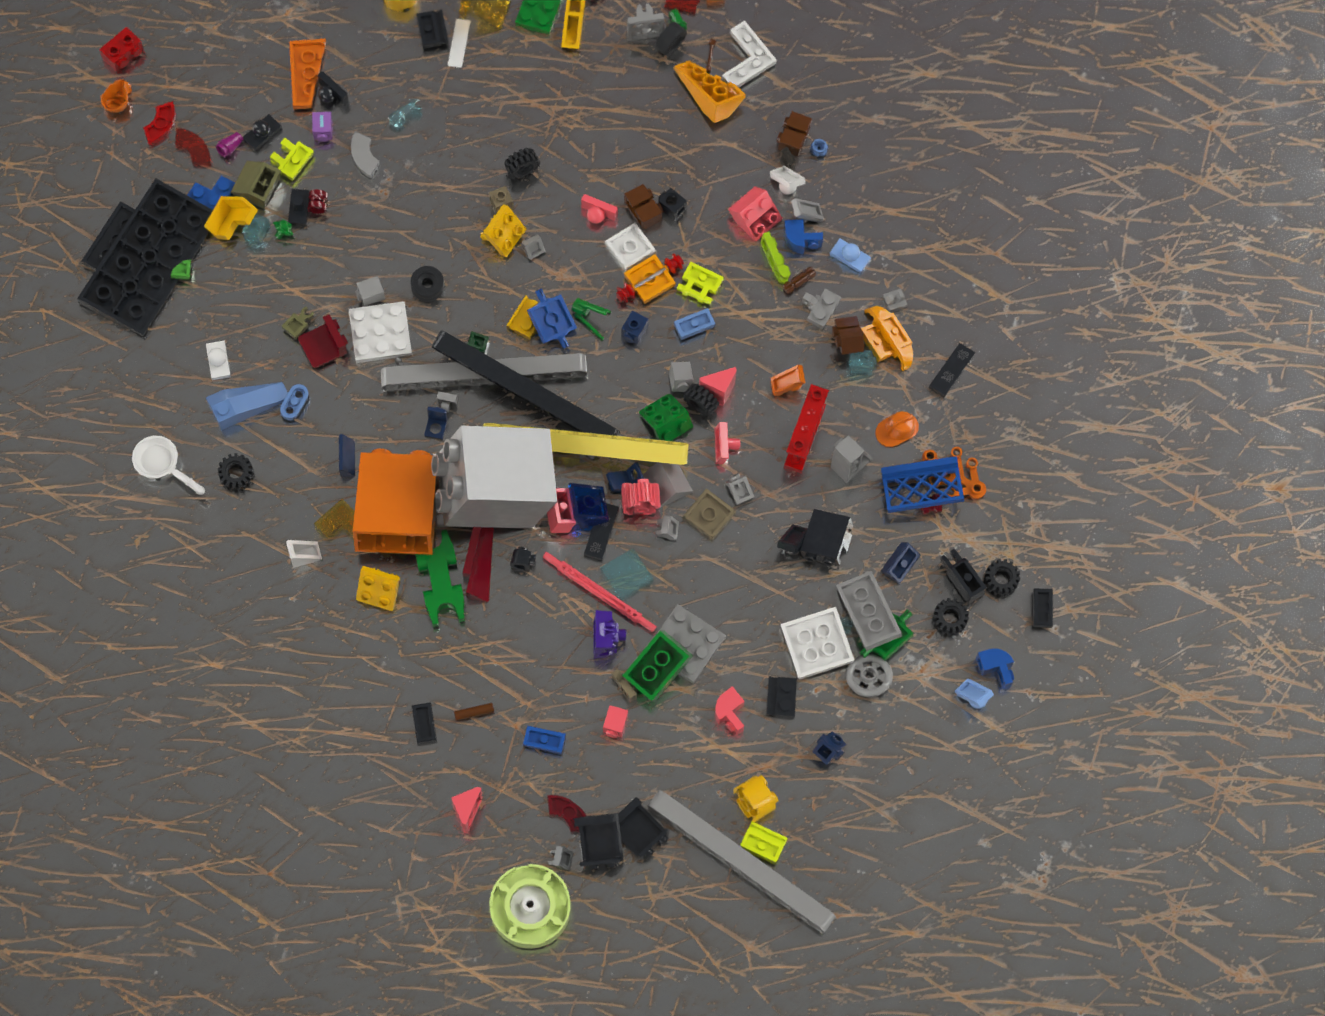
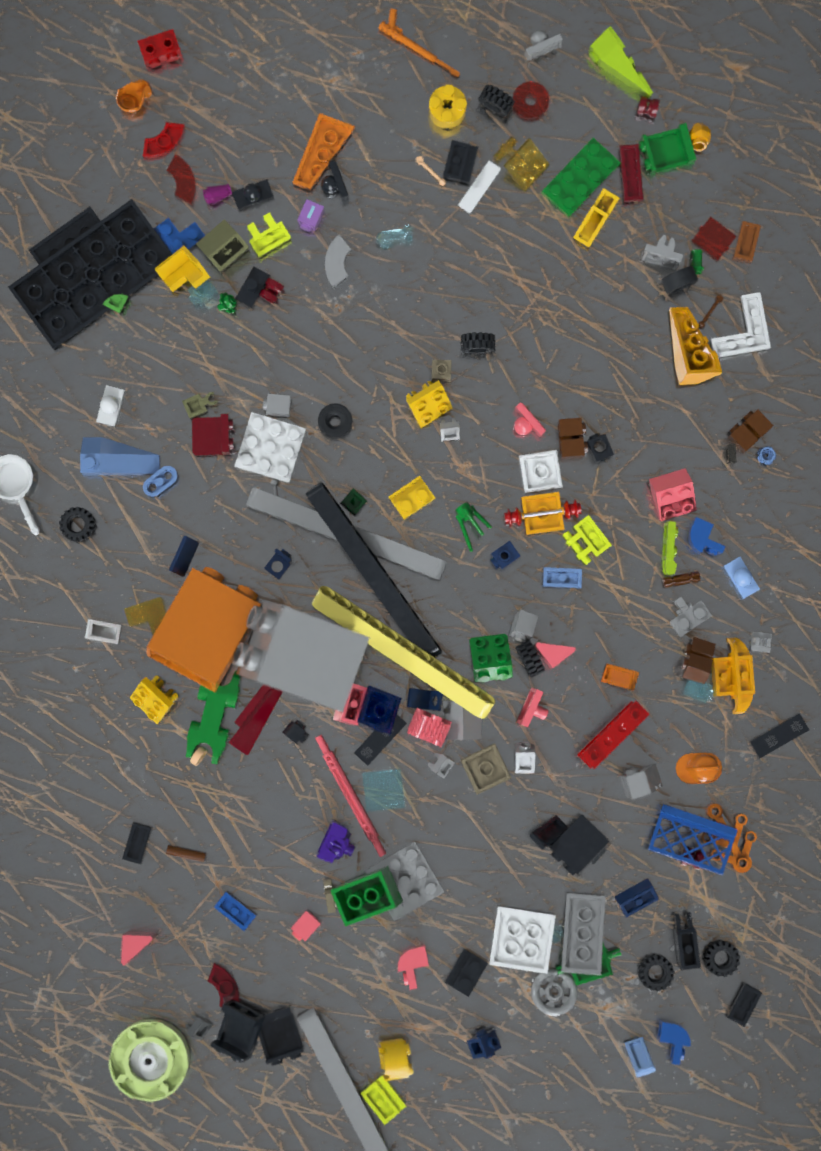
camera: 25 degrees right, 15 degrees up
light grey tile [437,391,459,413] -> none
blue plate [527,288,577,349] -> none
white tile [770,166,805,195] -> none
light grey tile [791,198,824,223] -> none
none -> light nougat tile [190,747,207,766]
none -> light nougat hinge [416,156,446,186]

